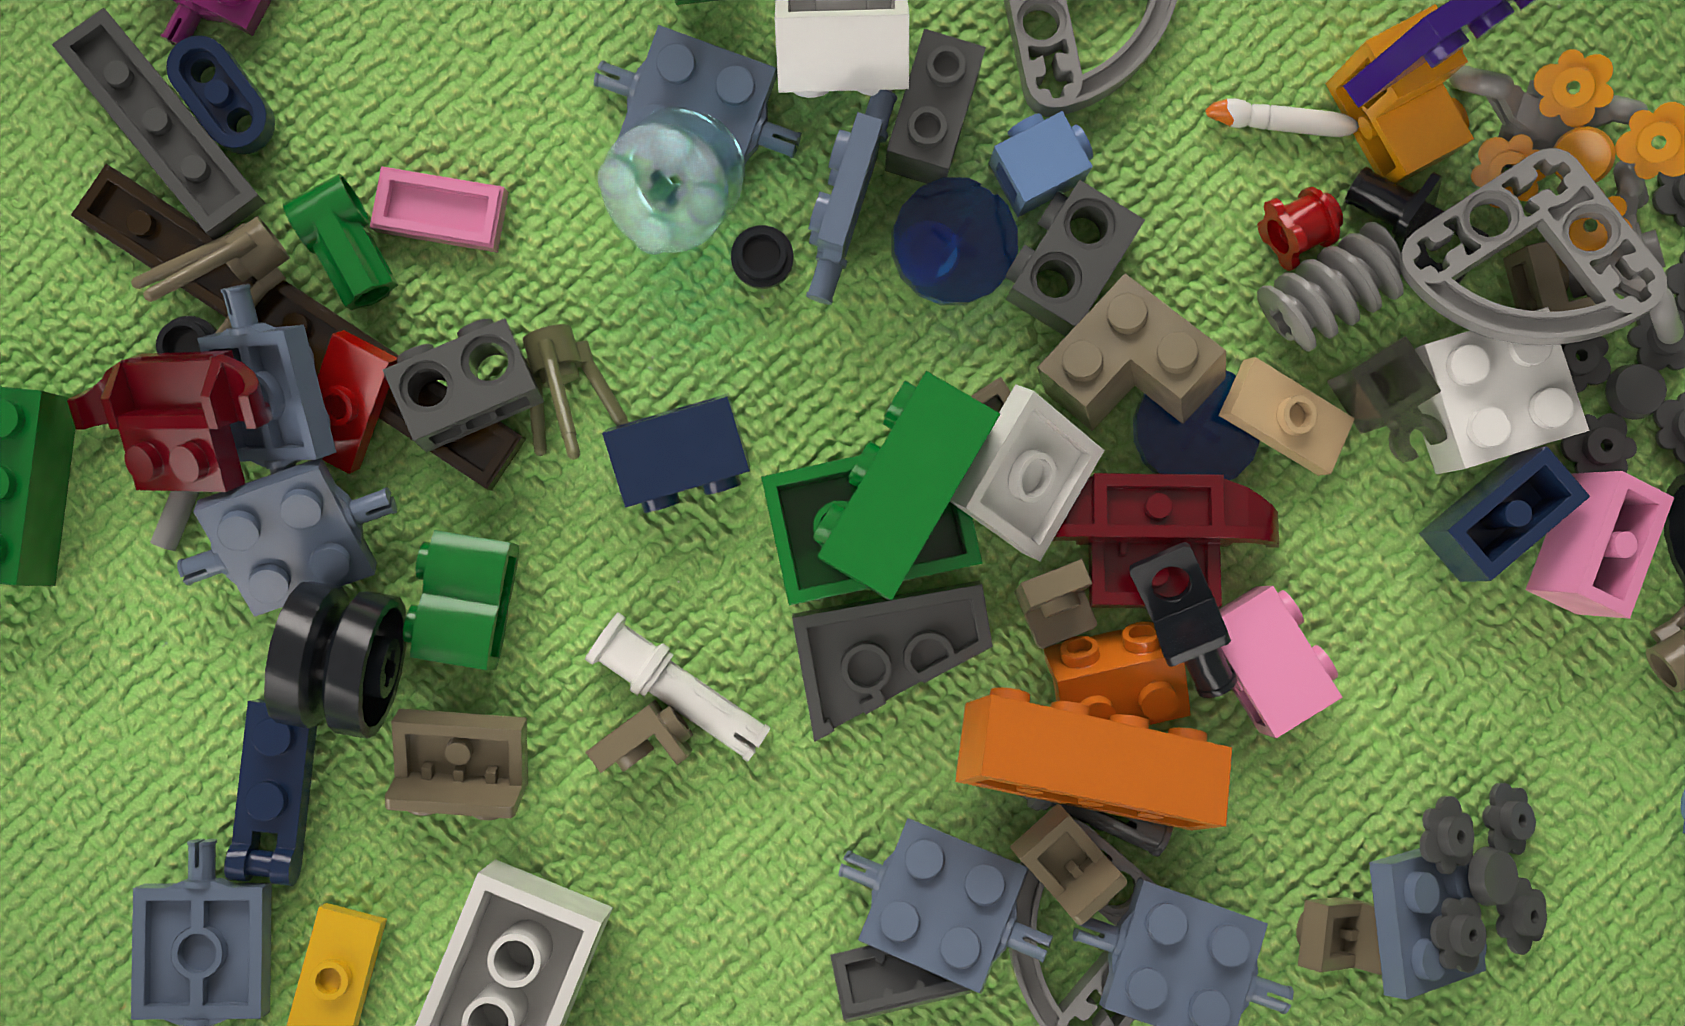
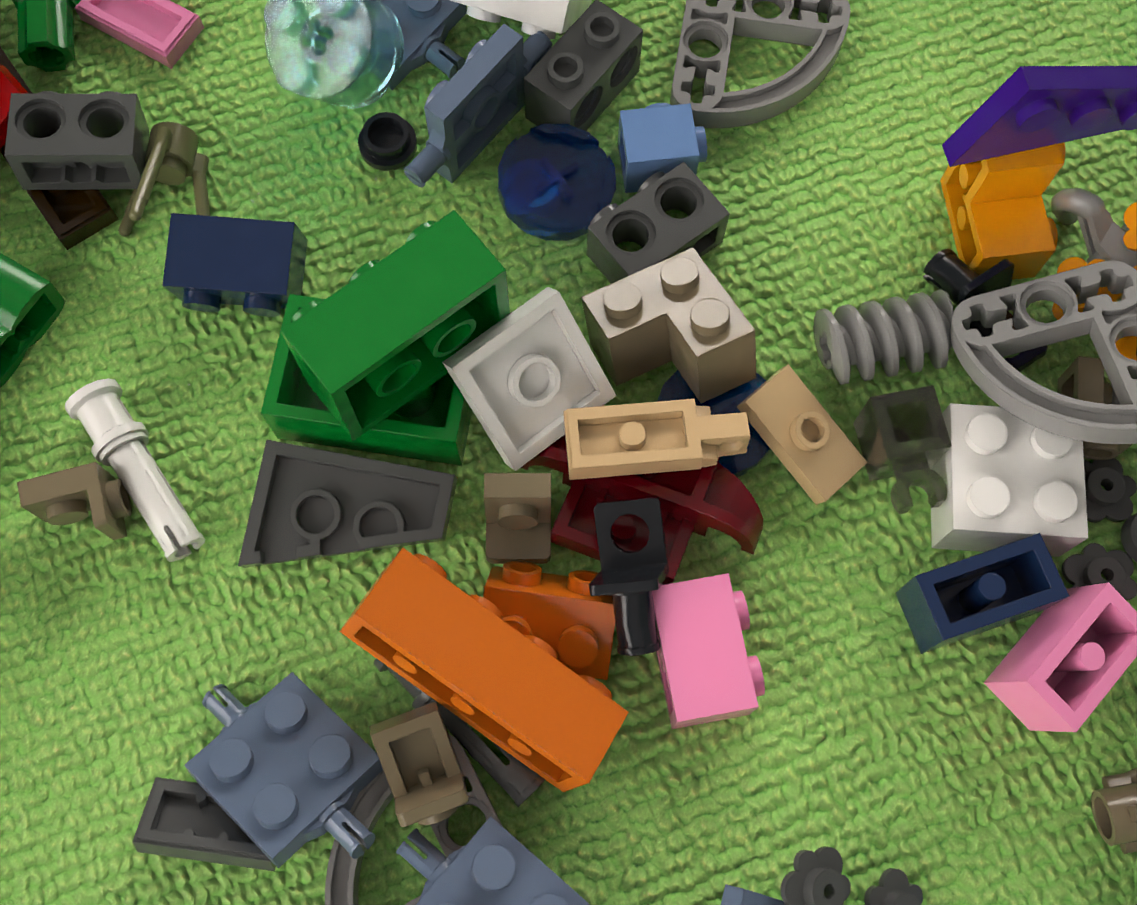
camera: 20 degrees right, 15 degrees down
white piece [1206,98,1359,137] -> none
red brick [1257,187,1343,271] -> none
none -> tan hinge [563,399,750,480]

